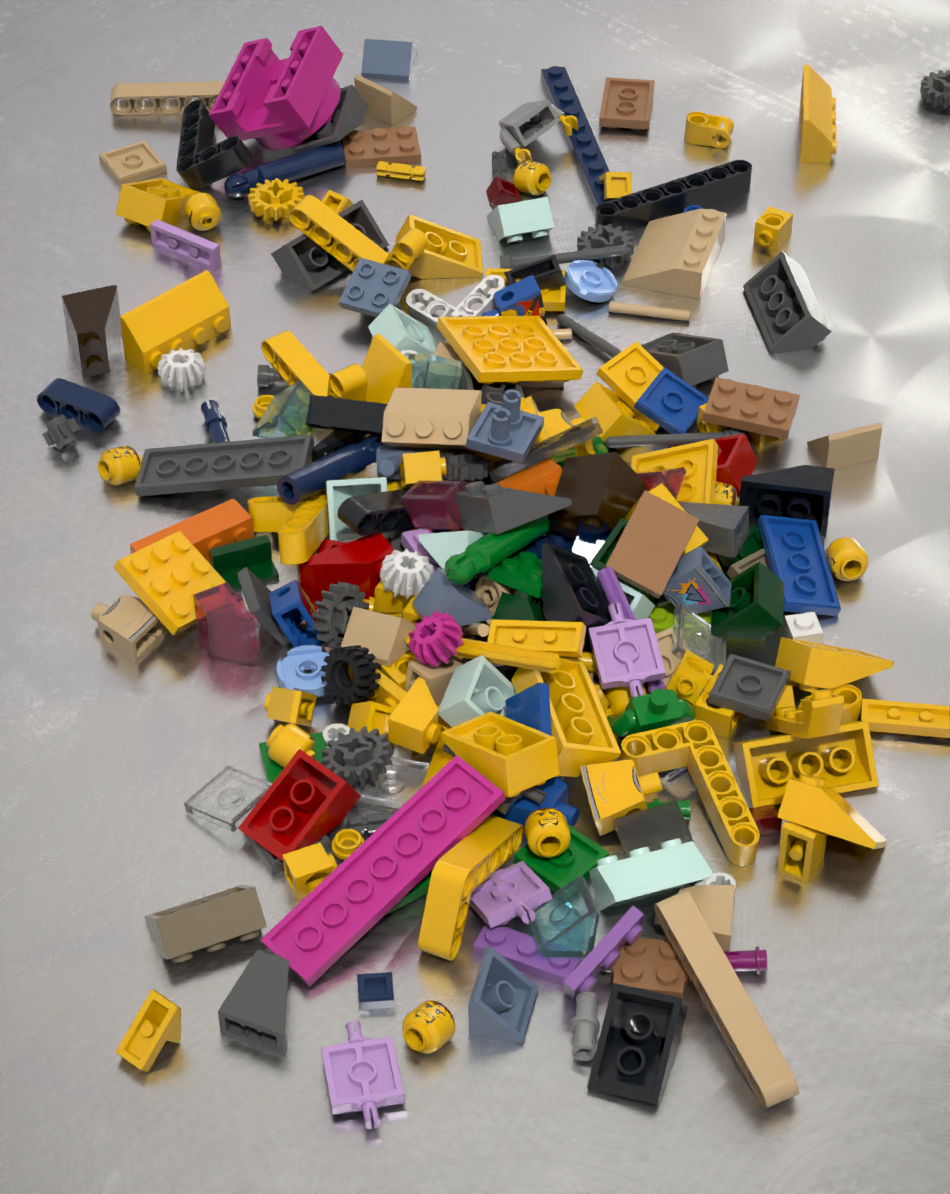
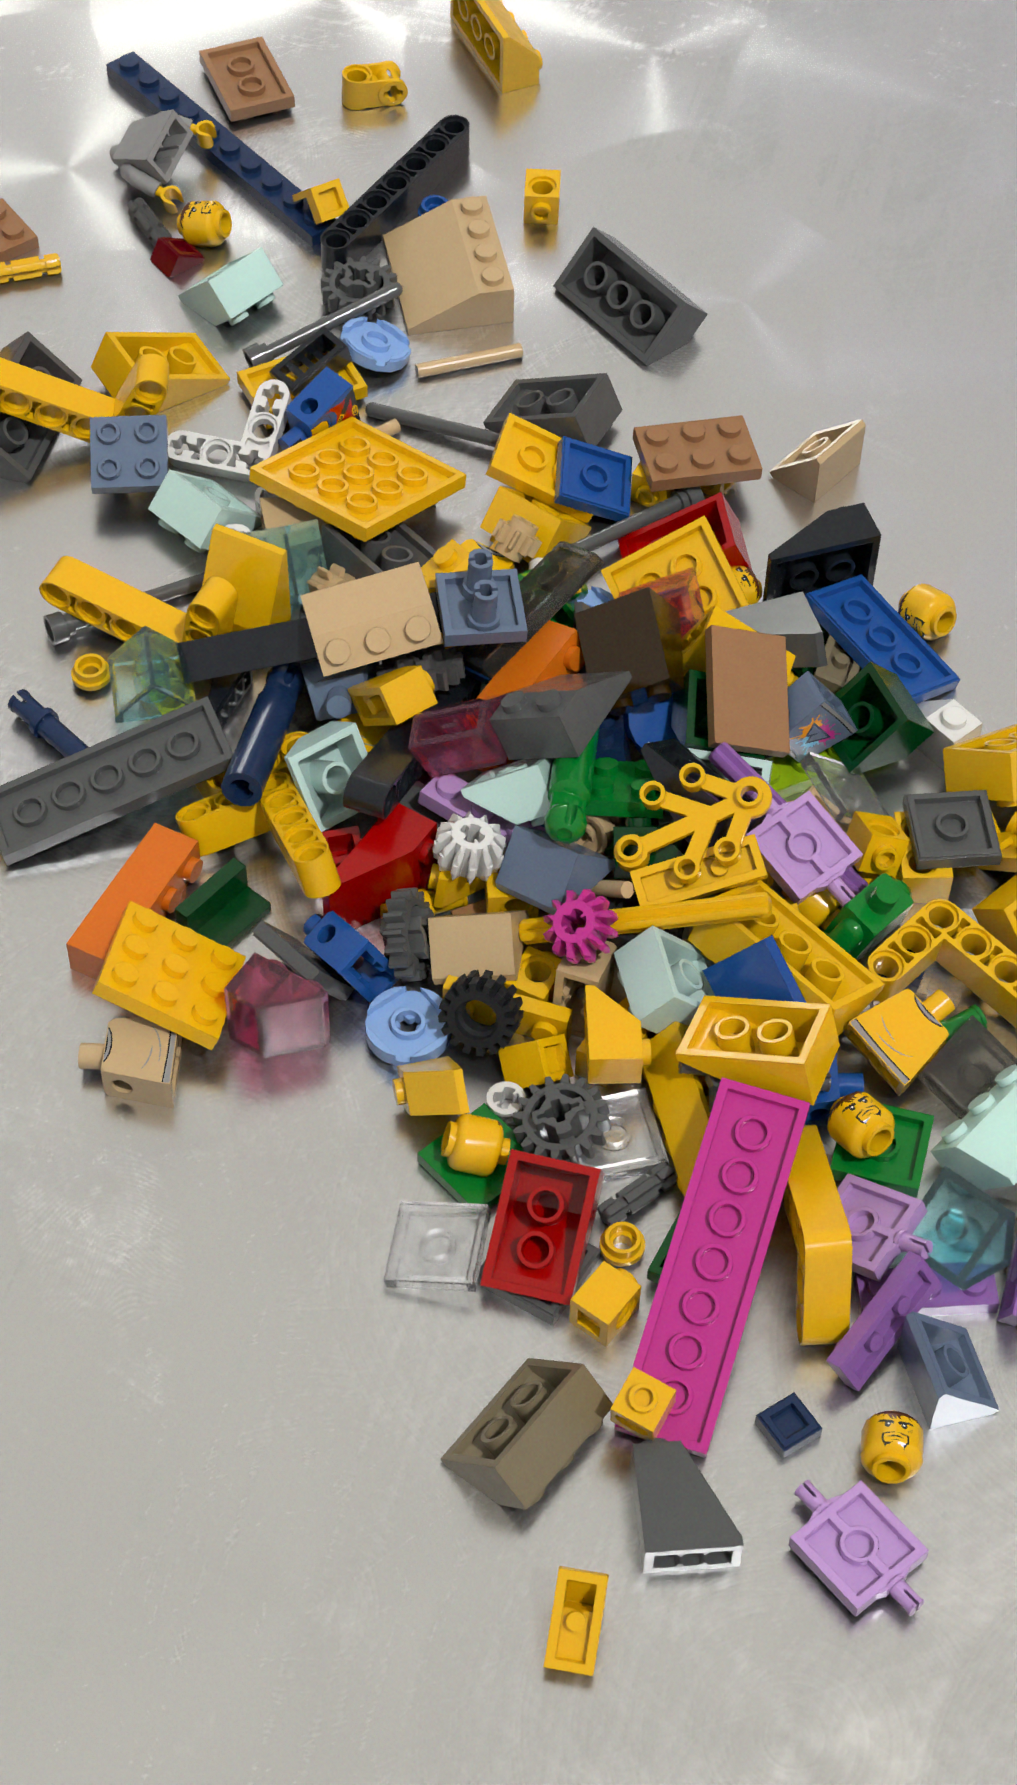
camera: 30 degrees left, 10 degrees up
none -> tan gear [491,514,542,563]
none -> yellow brick [610,1367,676,1441]
none -> yellow plant [614,763,772,884]
none -> medium lavender plate [826,1251,940,1392]

